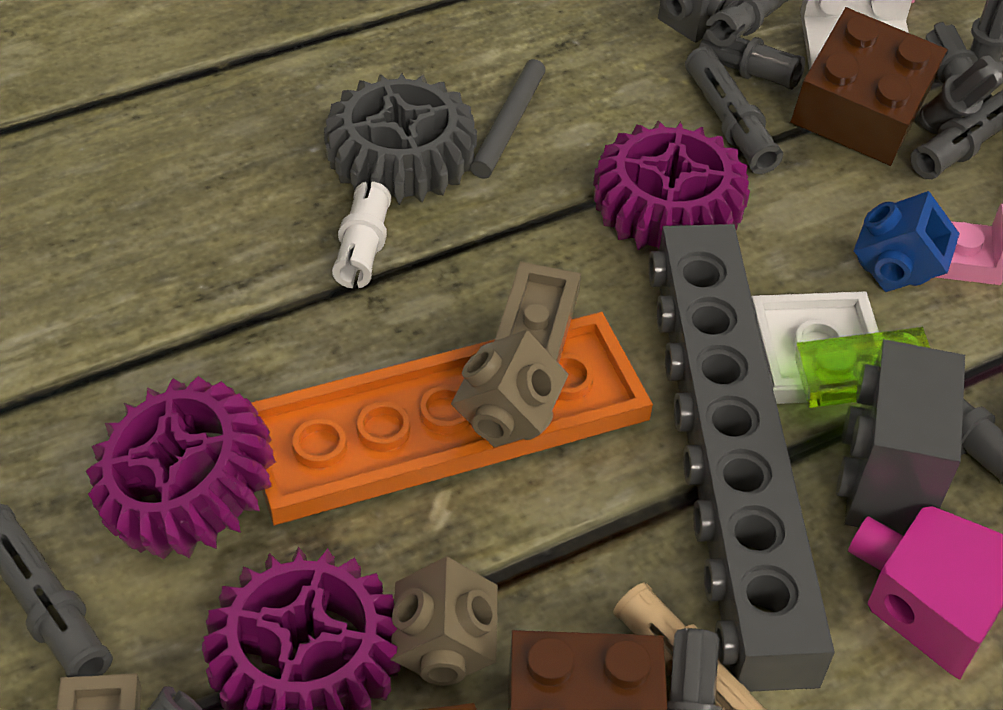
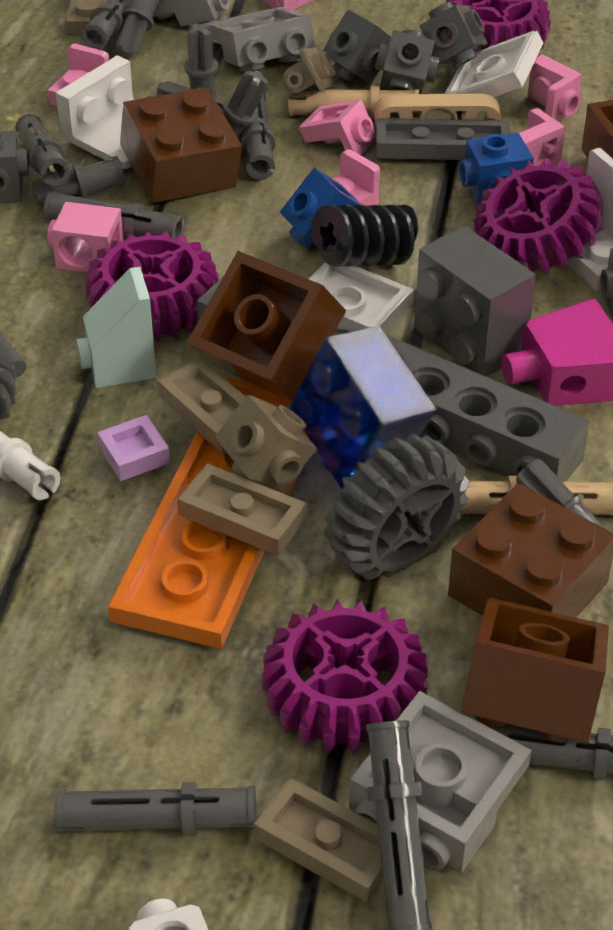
camera: 50 degrees left, 5 degrees down
magenta gear [86,376,276,560] -> none
dark tan brick [390,556,498,686] -> none
clear neon green plate [795,327,930,408] -> none
none -> bright pink brick [47,202,124,272]
none -> light aqua slope [76,267,156,388]
none -> lavender plate [97,415,170,481]
none -> dark tan plate [177,463,307,556]
none -> reddish brown brick [187,251,346,403]
none -> clear blue brick [289,325,437,489]
none -> black piece [311,204,418,267]
none -> dark grey gear [324,433,470,580]

